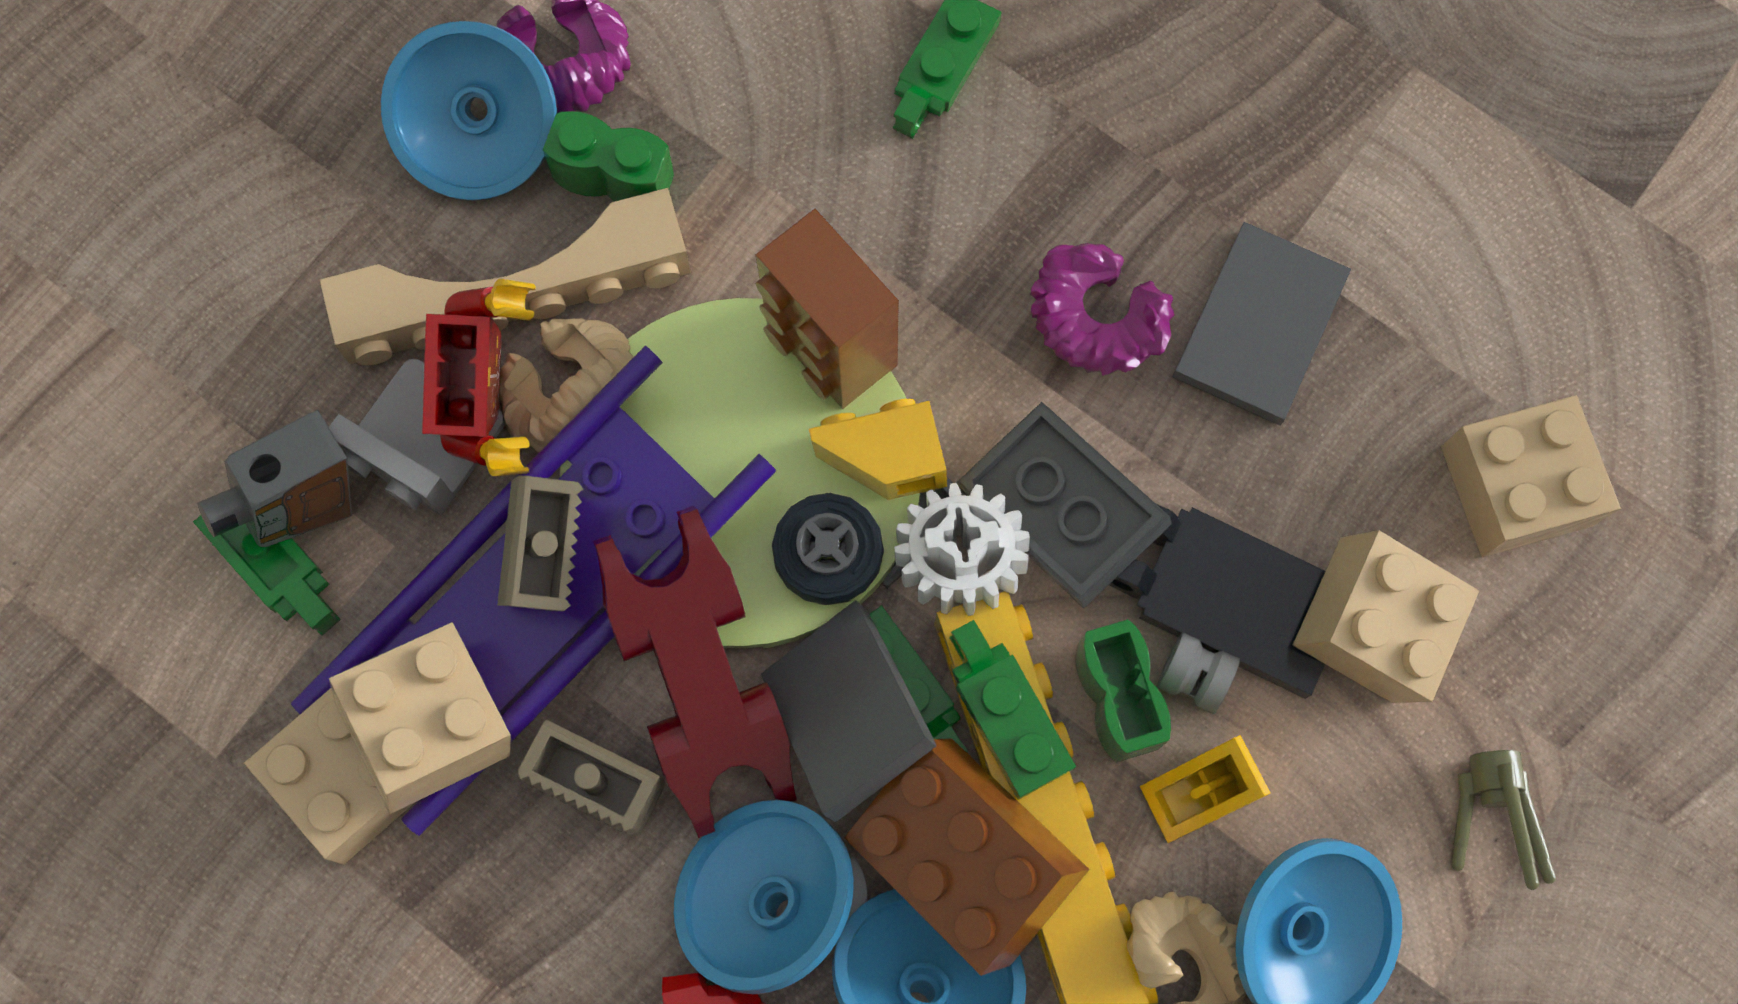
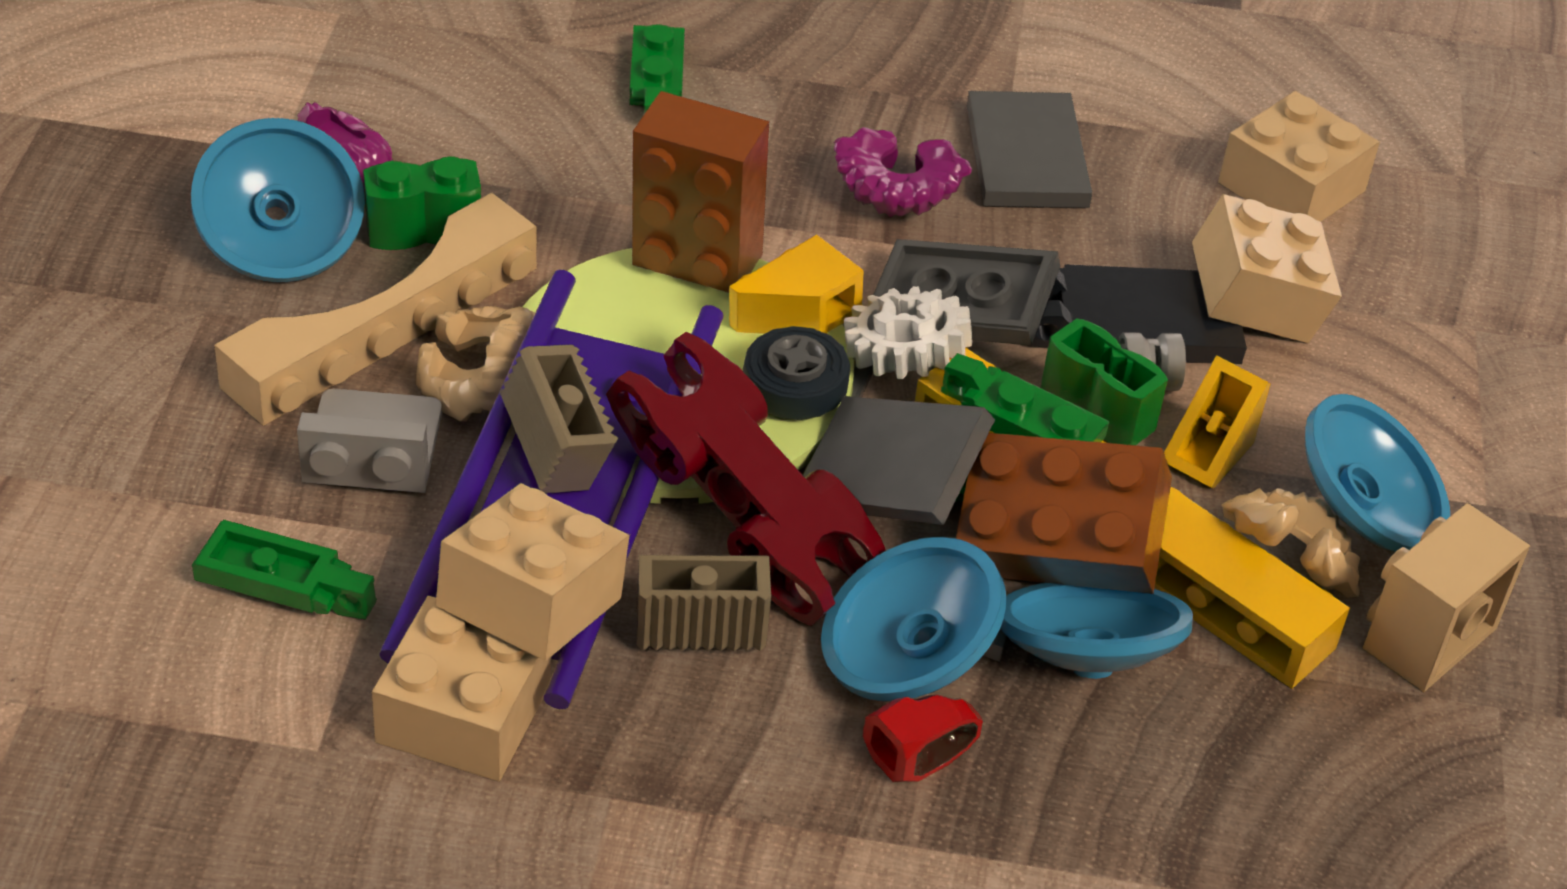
camera: 30 degrees left, 30 degrees down
dark grey torso [197,410,352,547] -> none
red torso [422,278,536,476] -> none
olive plant [1451,750,1556,890] -> none

